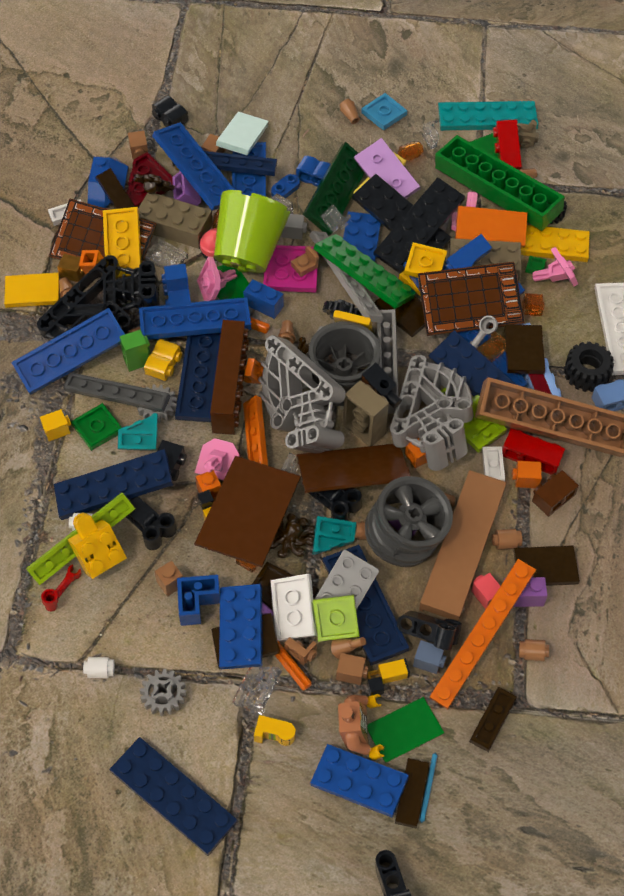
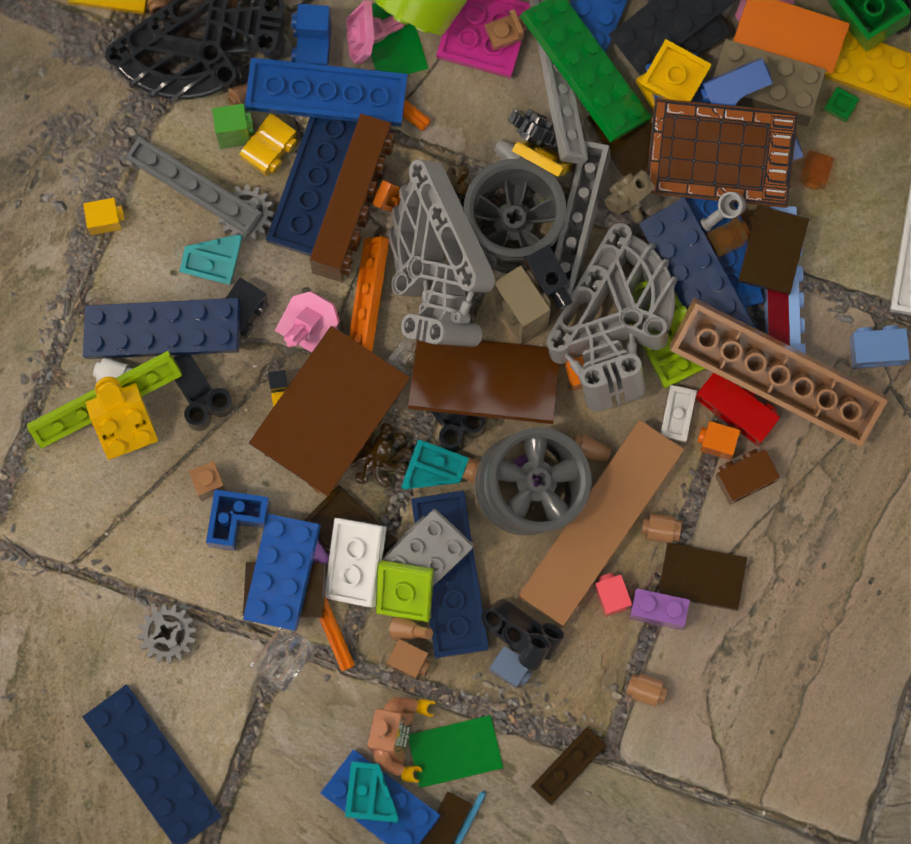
camera: 15 degrees right, 20 degrees up
blue plate [11,308,125,395] -> none
red brick [41,565,81,612] -> none
green tile [71,403,122,451] -> none
white brick [83,657,115,679] -> none
orange brick [195,470,221,500] -> none
blue brick [243,279,284,319] -> none
yellow leg [254,715,296,746] -> none
medium nougat cone [278,320,296,344] -> none
medium nougat bracket [284,637,318,666] -> none
piece [367,658,410,696] -> none
orange plate [430,559,536,710] -> none
bright pink piece [532,247,578,286] -> none
black tyre [564,341,614,392] -> none
none -> teal wing [345,762,399,823]
none -> dark tan brick [604,170,655,223]

